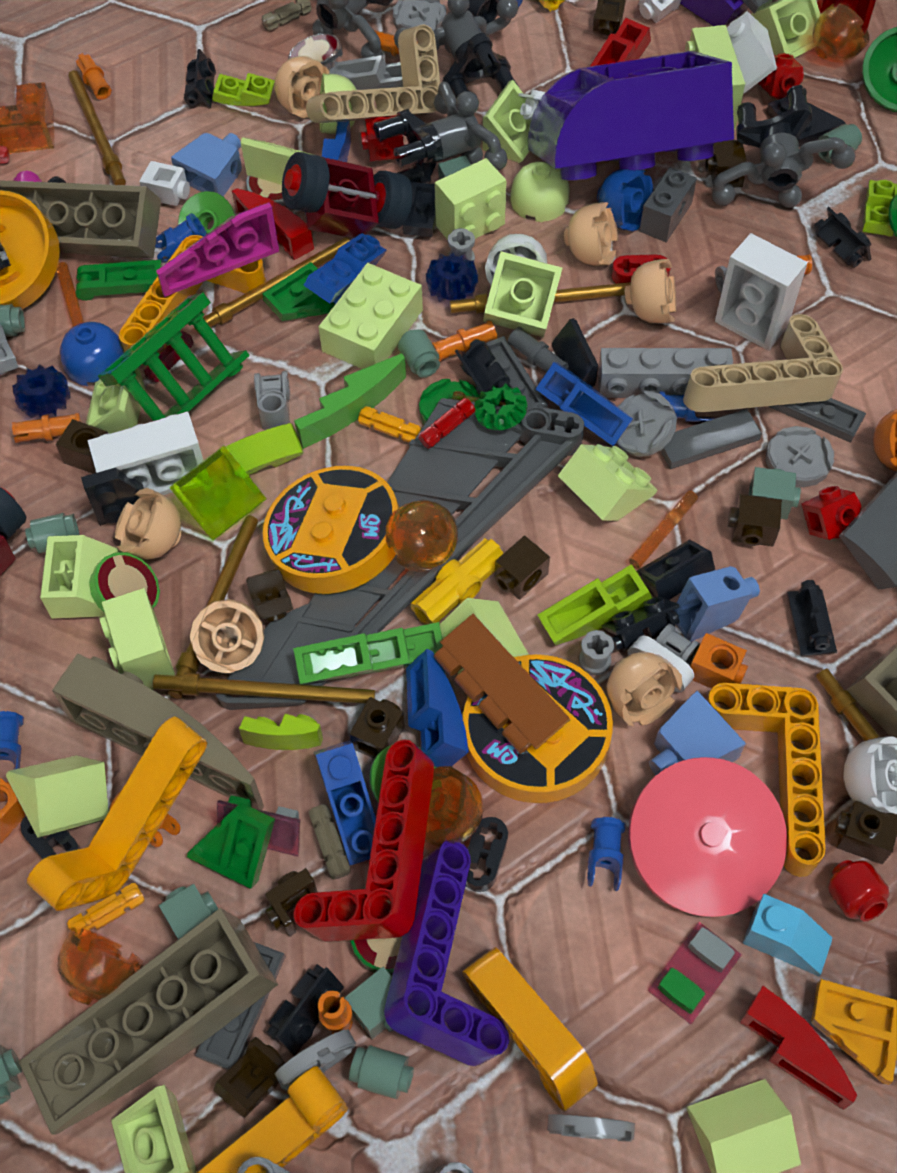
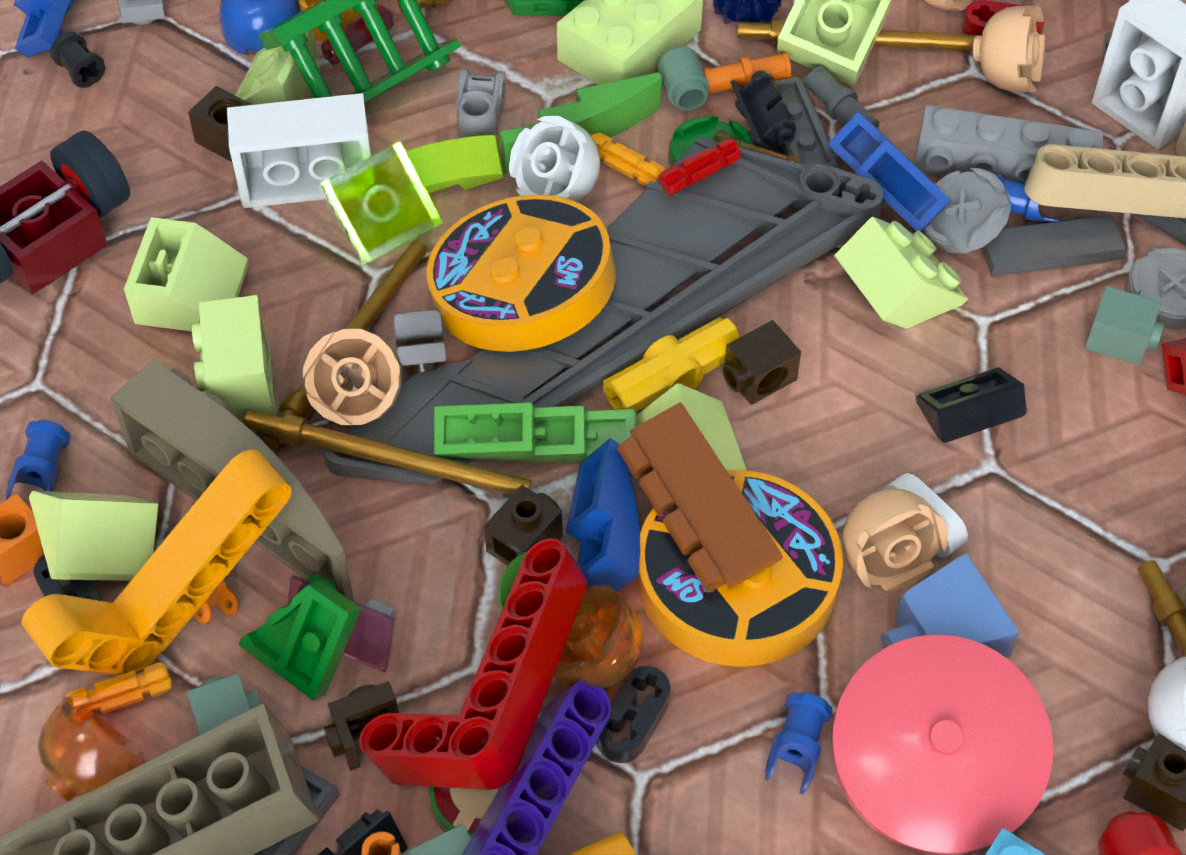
camera: 10 degrees right, 5 degrees down
clear blue gear [12,364,71,418] -> none
orange pin [12,413,81,443] -> none
sand green brick [25,513,80,554] -> none
black wing [81,467,144,525] -> none
tile [89,552,160,613] -> none
light nougat cylinder [115,488,181,560] -> none
lime slope [239,714,323,750] -> none
dark tan axle [309,804,350,879] -> none
blue slope [314,740,376,866] -> none
clear orange cylinder [386,499,458,572] -> none
green gear [474,383,527,430] -> none
lime slope [538,564,652,645] -> none
black slope [552,318,598,387] -> none
light grey bush [579,630,614,676] -> none
black hinge [601,597,680,652] -> none
clear orange bar [629,490,698,569] -> none
light grey bush [655,624,700,664] -> none
medium blue torso [672,566,760,642] -> none
orange brick [690,633,748,689] -> none
light orange beam [707,683,825,877] -> none
dark brown brick [727,494,782,547] -> none
black hinge [787,580,837,656] -> none
none -> white cylinder [509,116,601,202]

